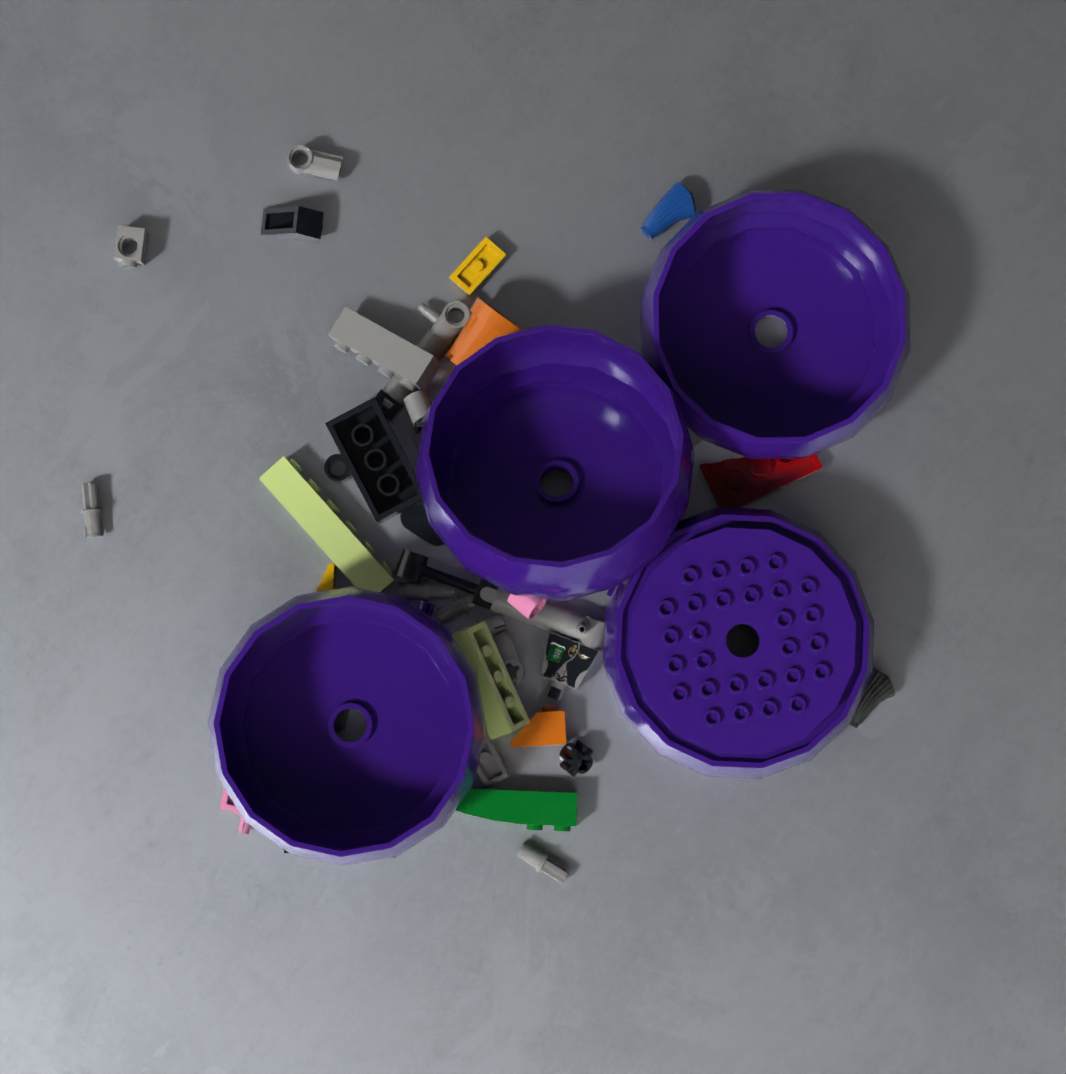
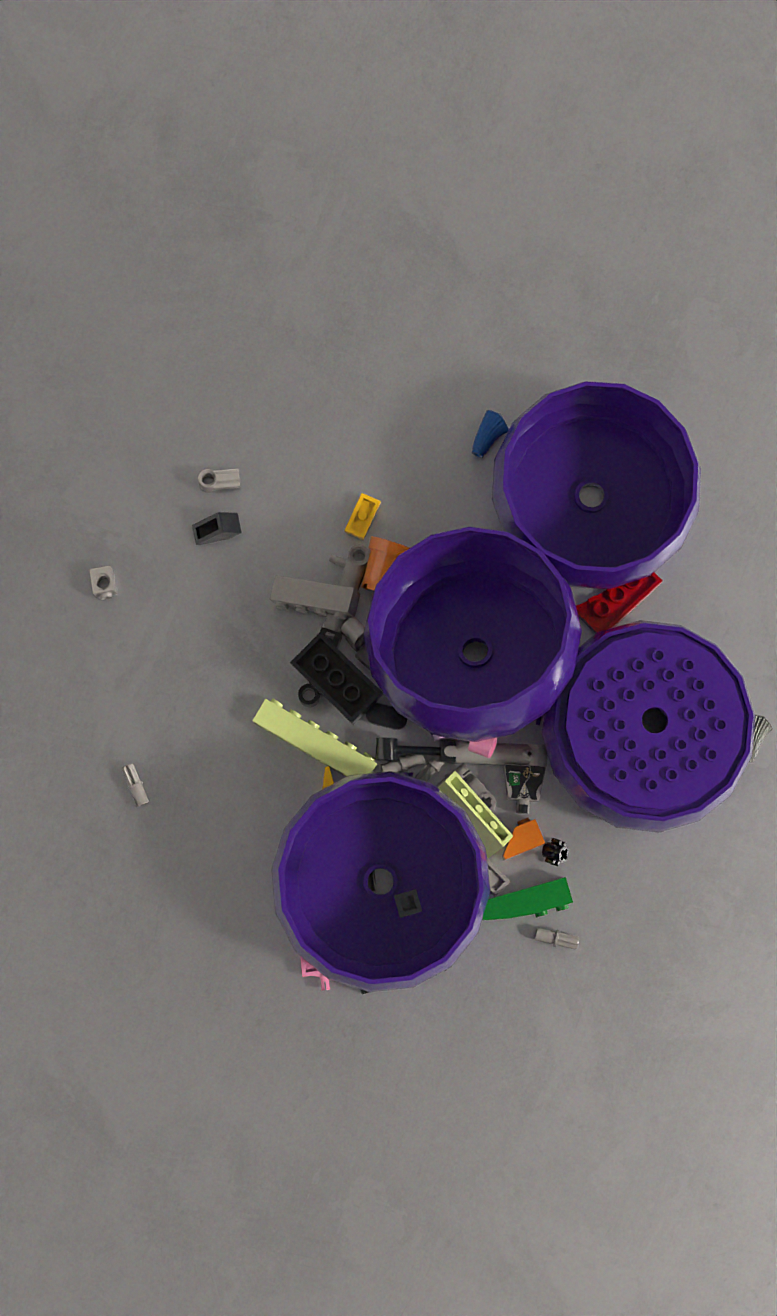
camera: 20 degrees left, 5 degrees down
none -> black plate [394,889,422,918]

